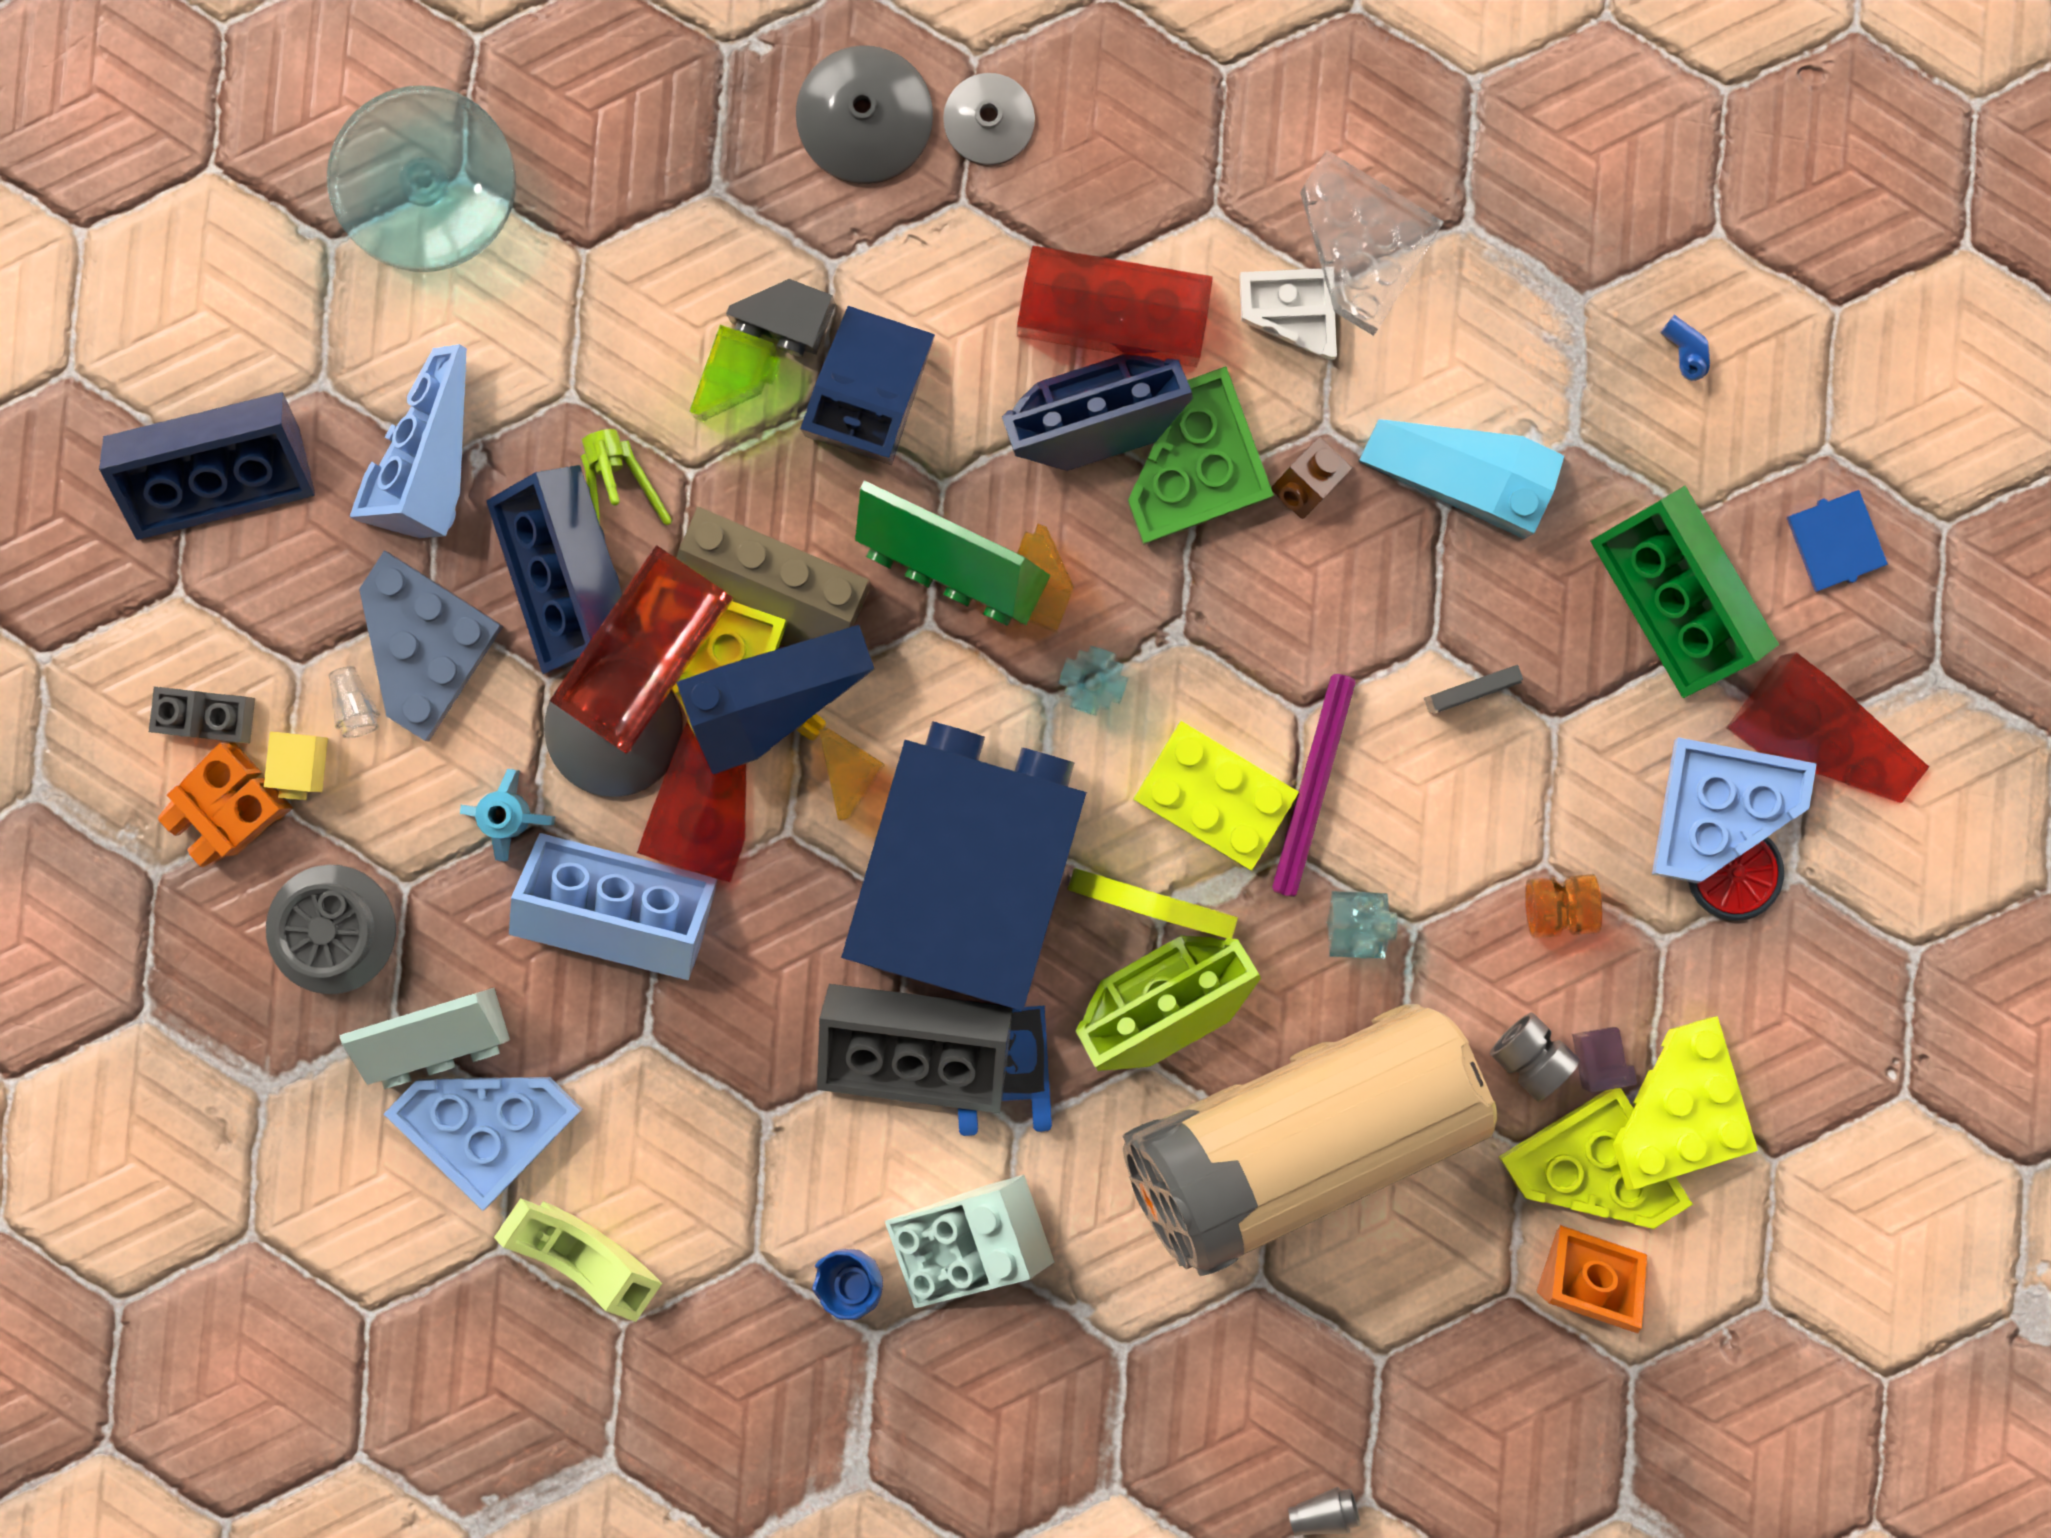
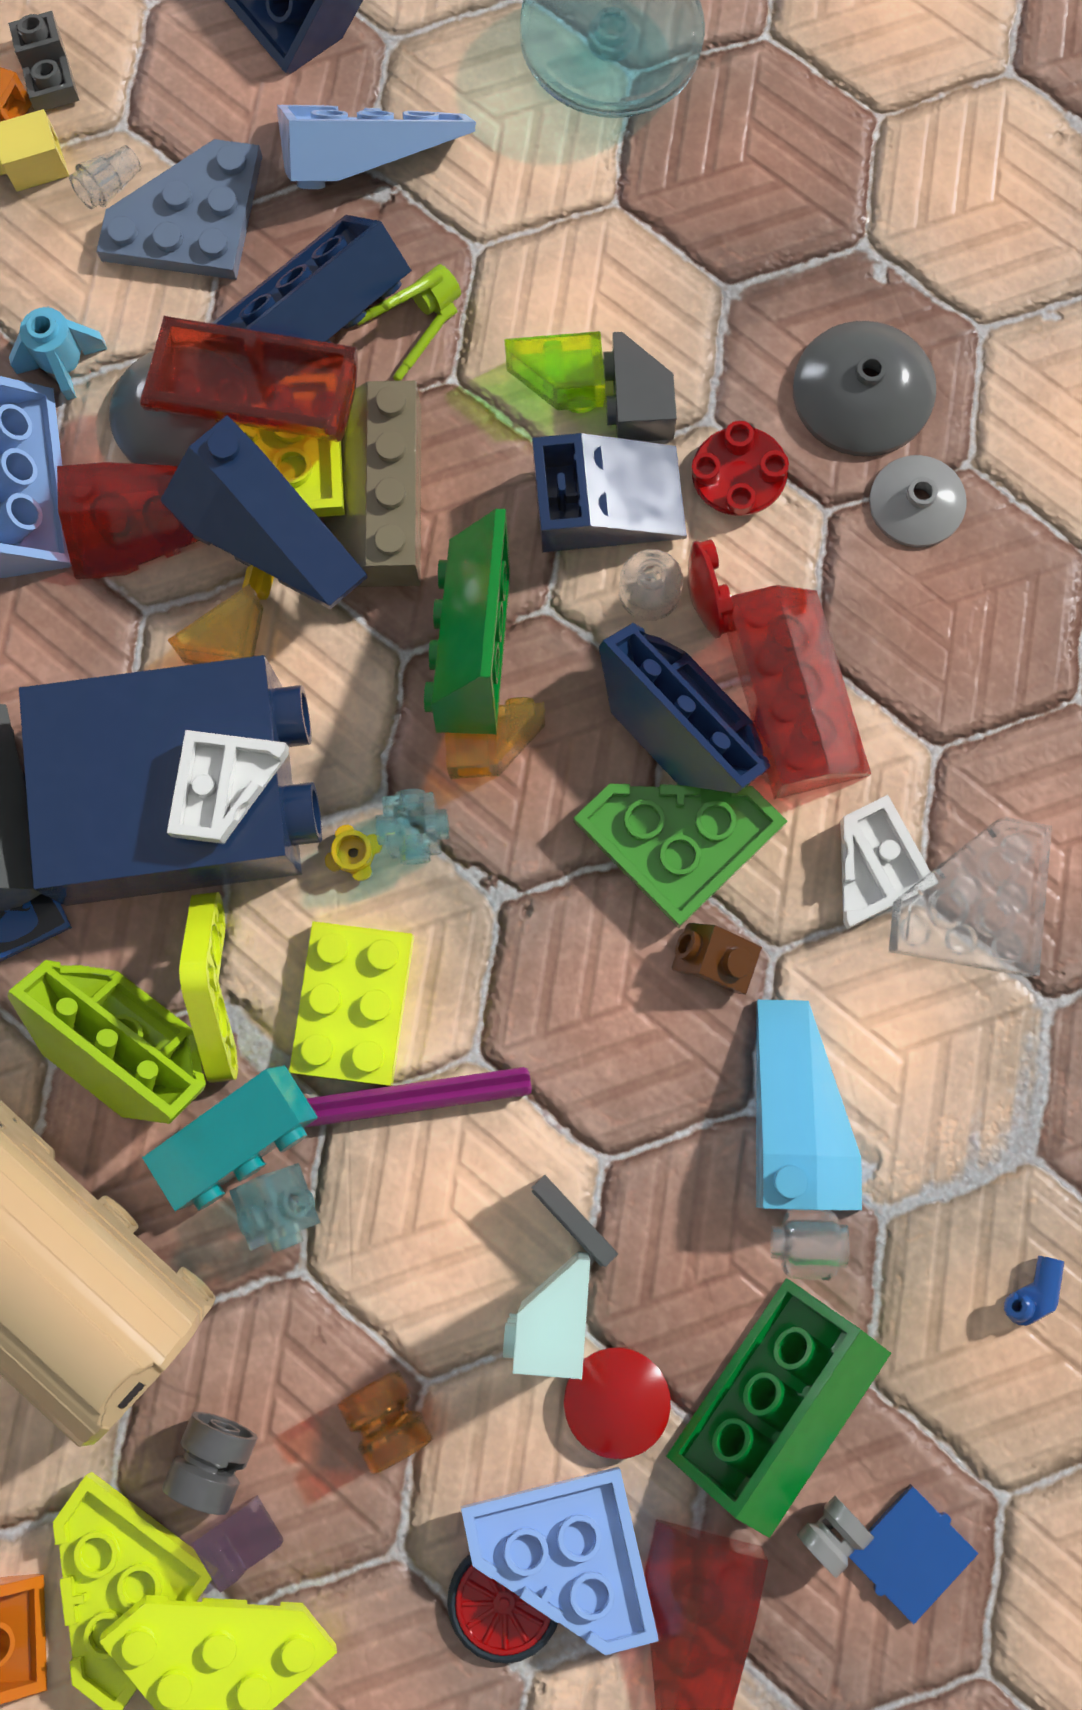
camera: 70 degrees right, 10 degrees down
none -> teal brick [142,1065,318,1211]
none -> white wing [167,730,289,844]
none -> yellow plate [325,825,382,881]
none -> light aqua slope [503,1252,590,1379]
none -> red dish [564,1347,671,1459]
none -> clear head [619,549,683,621]
none -> red dish [687,539,733,639]
none -> red dish [692,420,789,516]
none -> clear head [770,1209,849,1281]
none -> light grey wheel [797,1495,875,1578]

